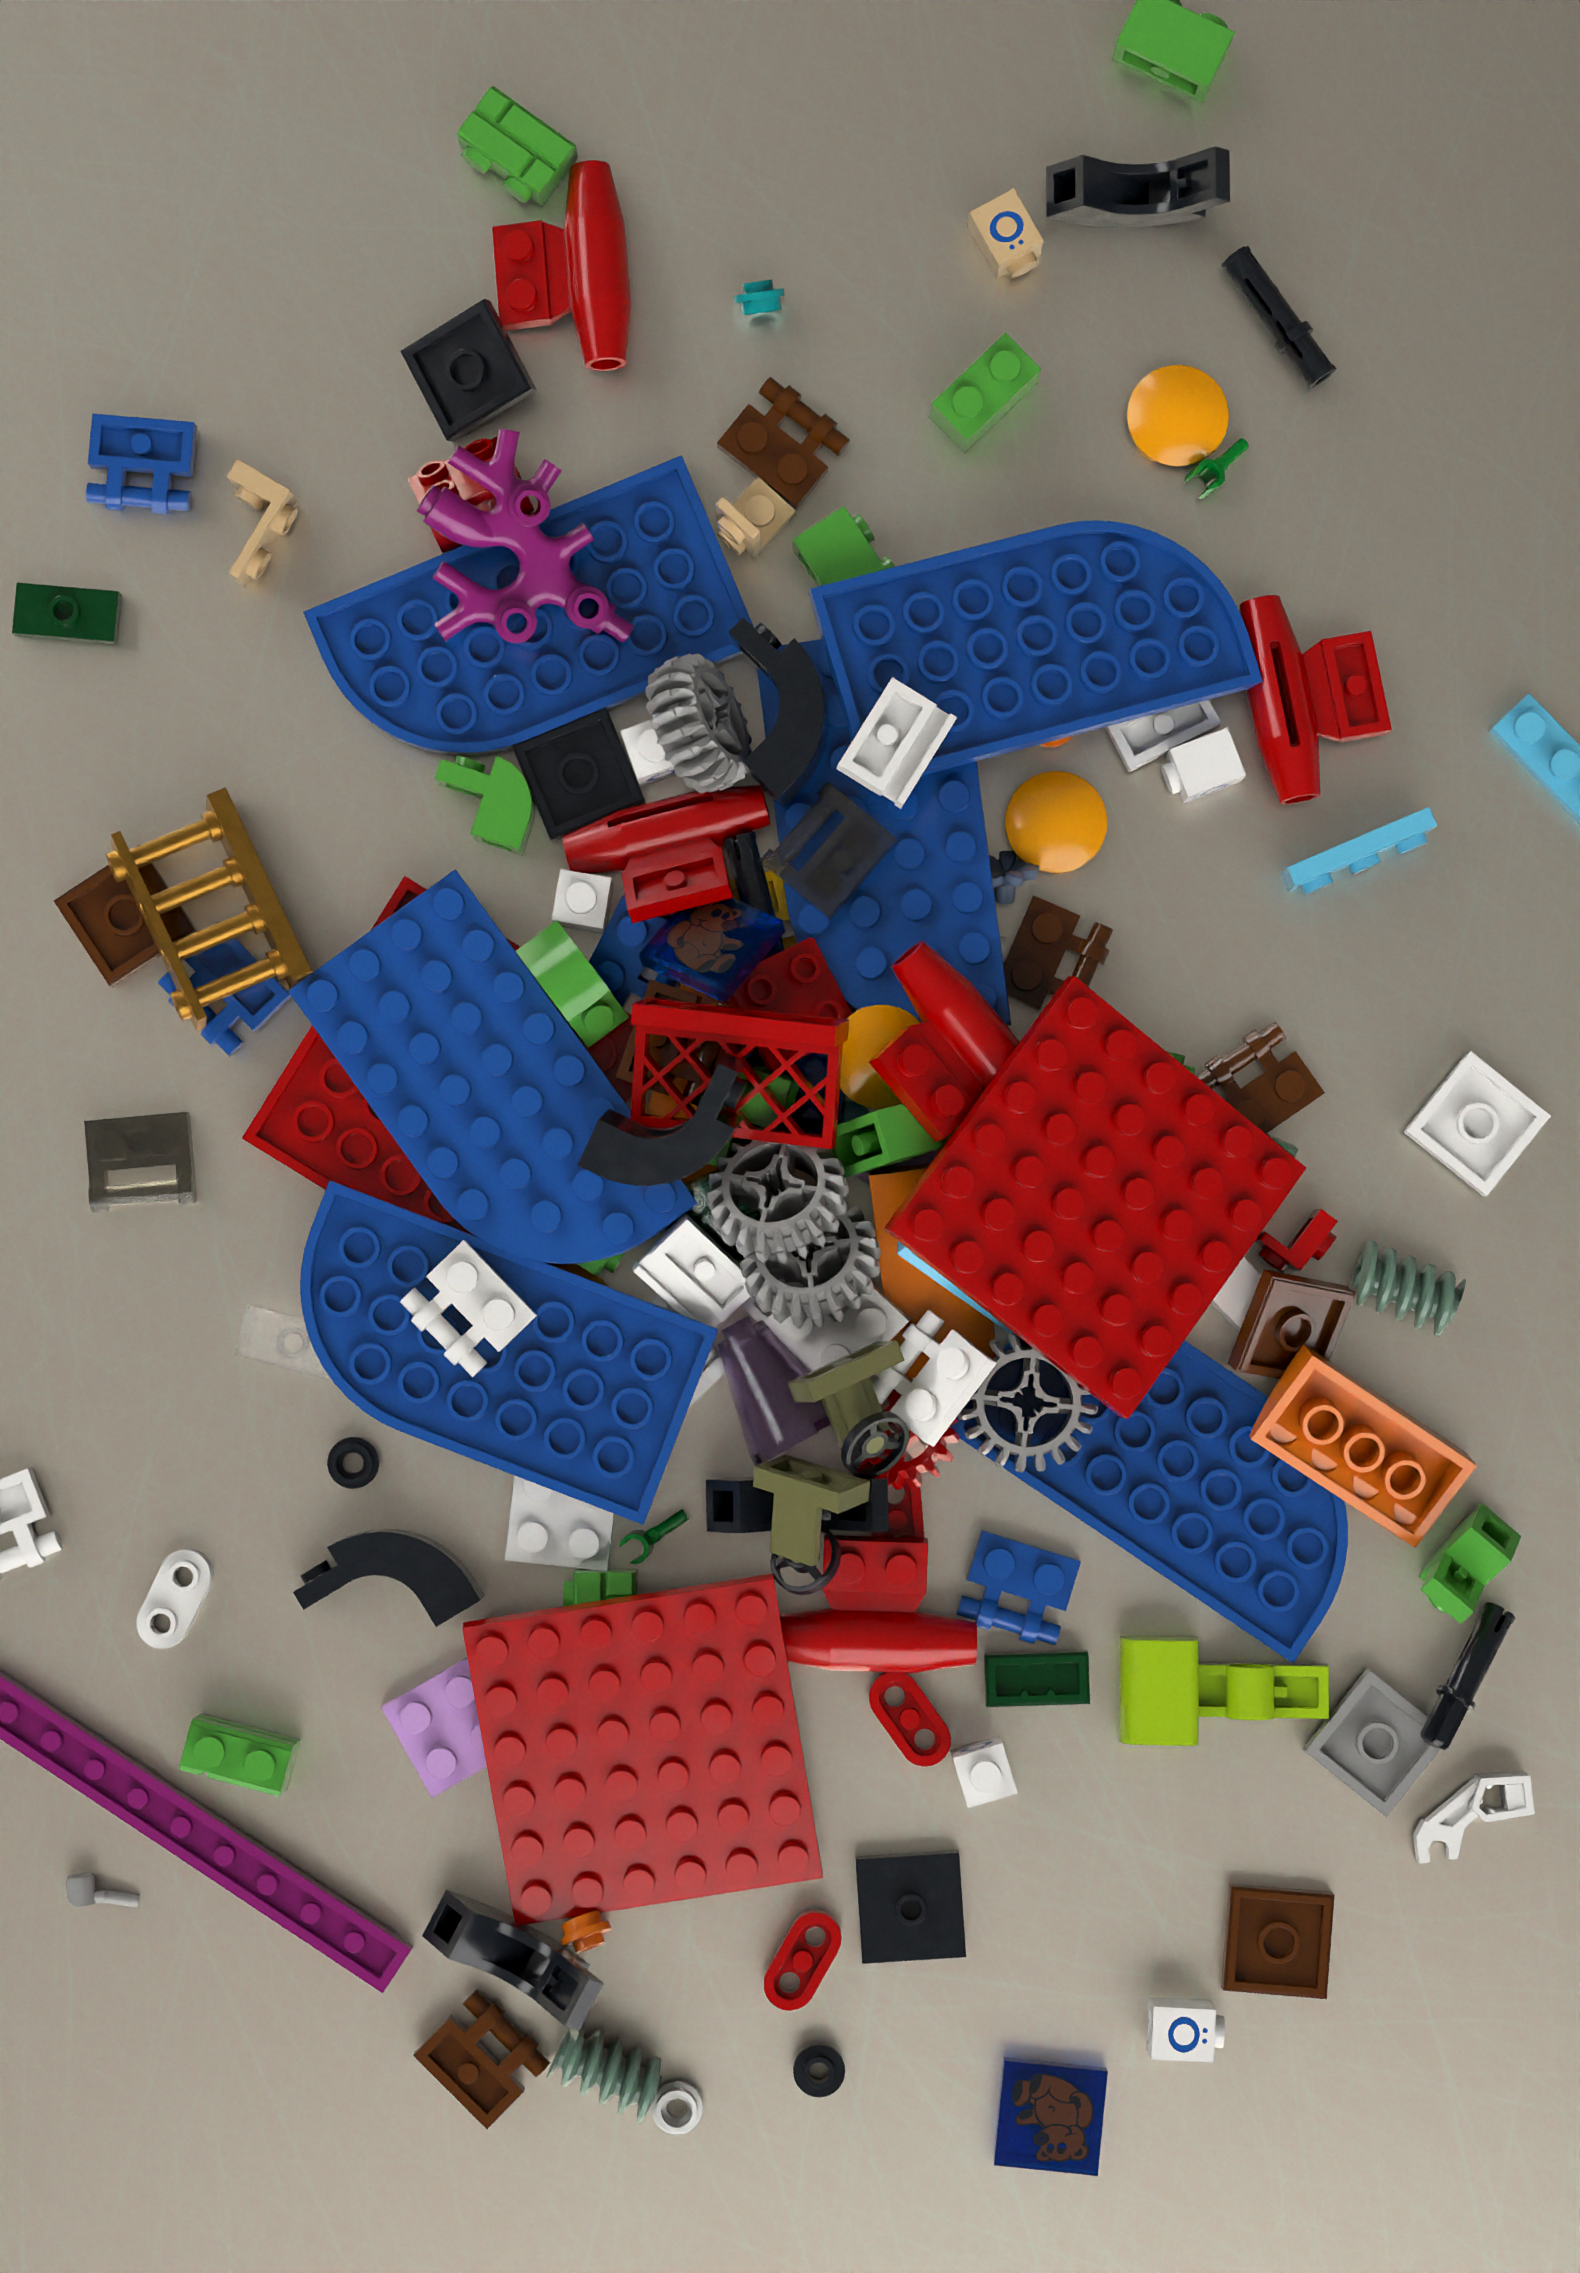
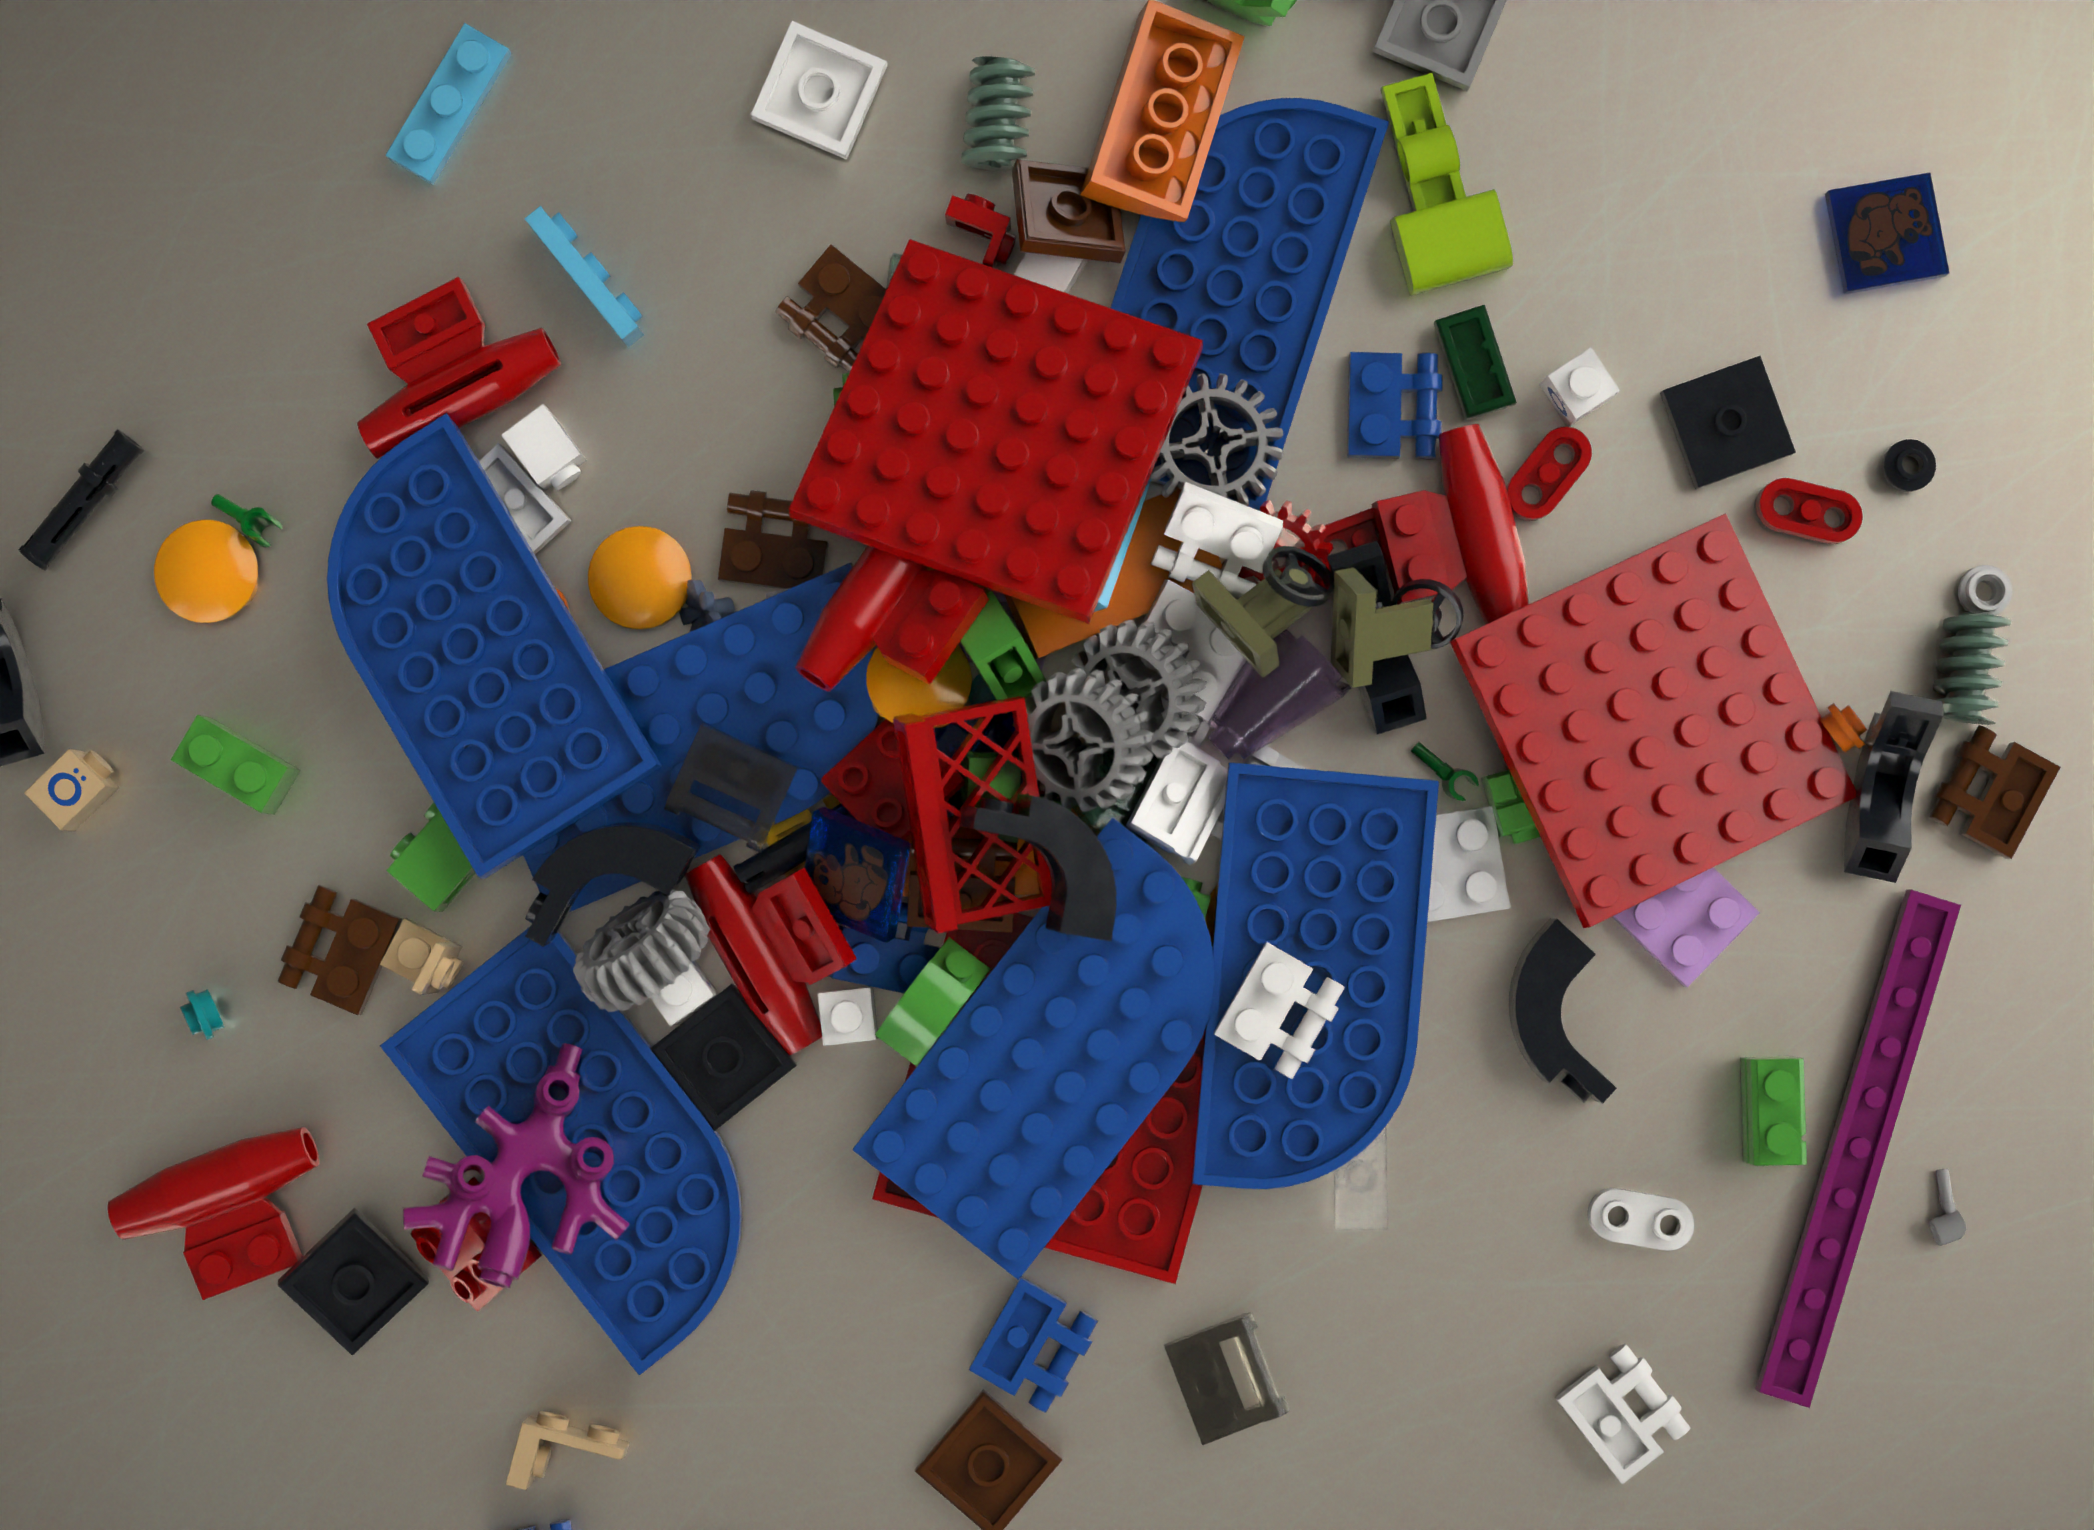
camera: 105 degrees left, 0 degrees up
pearl gold fence [105,787,312,1032] -> none
black plate [327,1437,380,1489] -> none
bright green brick [434,756,535,856] -> none
bright green brick [457,86,578,206] -> none
white plate [836,677,957,809] -> none
white brick [1146,1997,1225,2063] -> none
reddish brown tile [1221,1883,1335,1999] -> none

